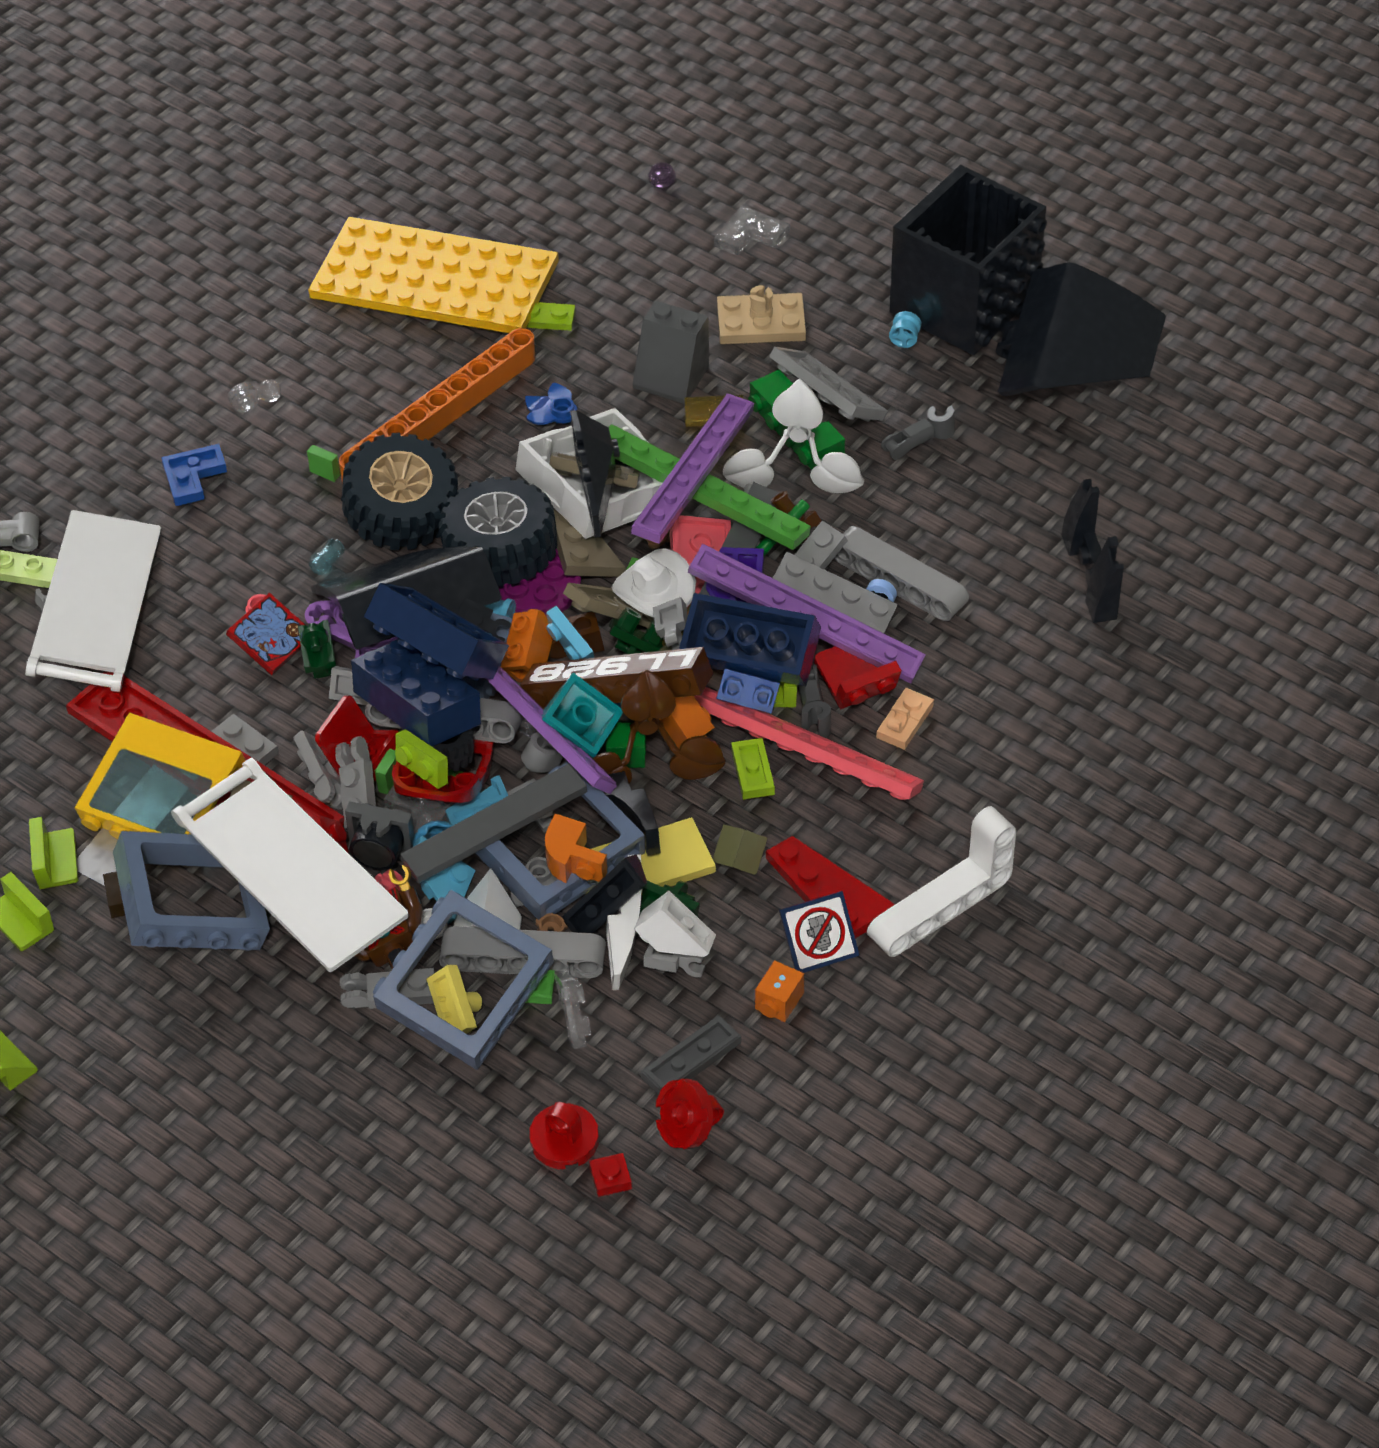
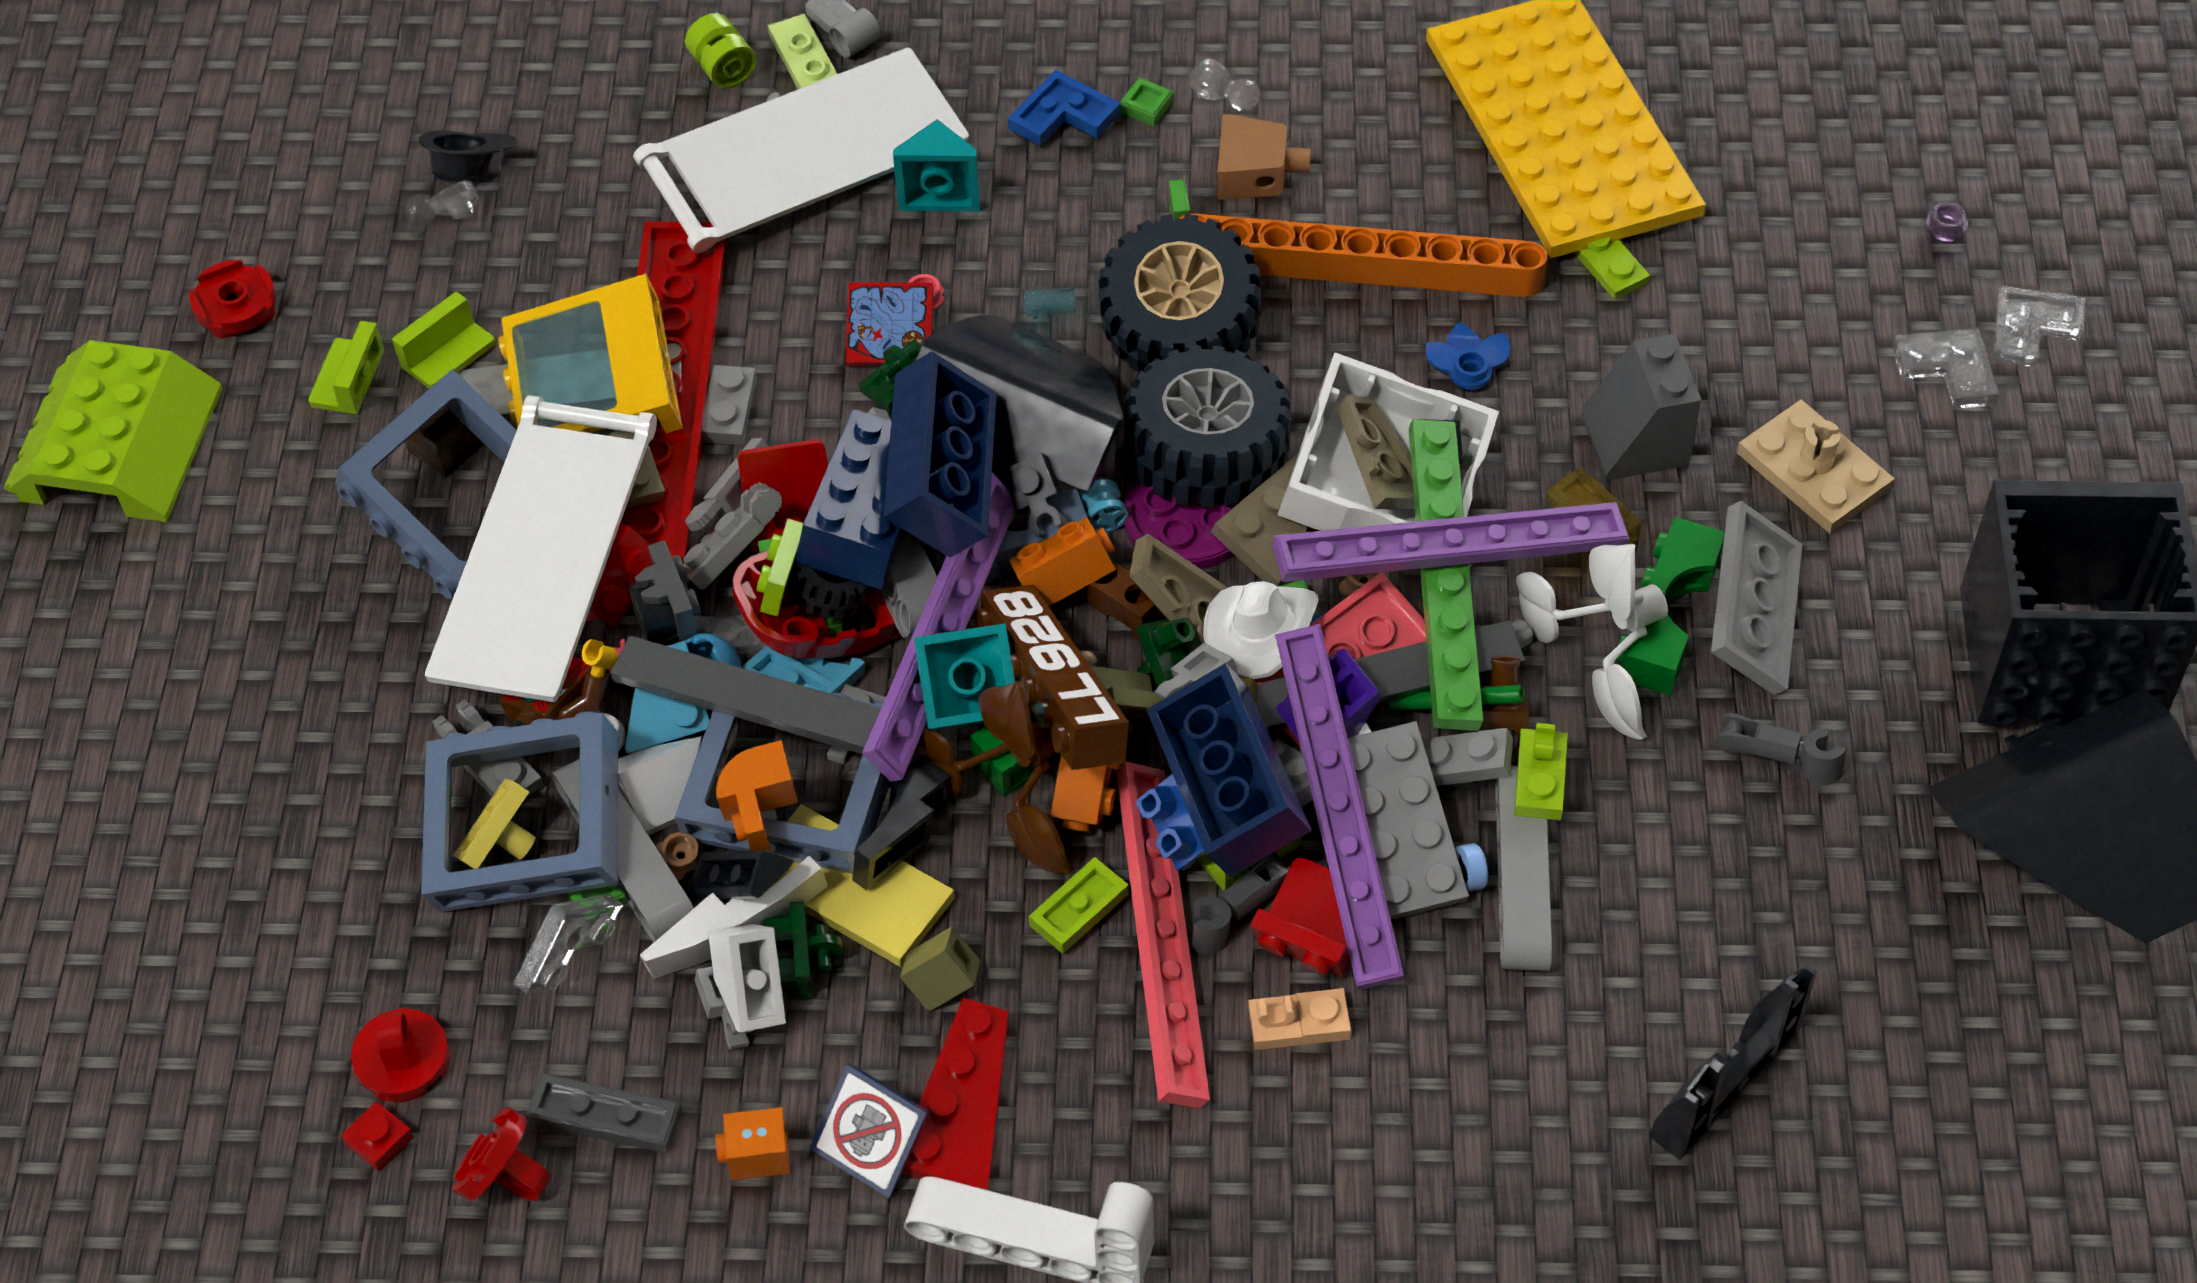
camera: 55 degrees right, 5 degrees up
medium azure wing [546,606,594,660] -> none
black wedge [570,410,620,538] -> none
medium azure wheel [889,311,921,348] -> none
none -> teal slope [893,119,981,212]
none -> bright green tile [1120,77,1174,127]
none -> medium nougat torso [1217,114,1311,200]
none -> lime plate [1514,723,1568,820]
none -> clear plate [1991,285,2086,367]

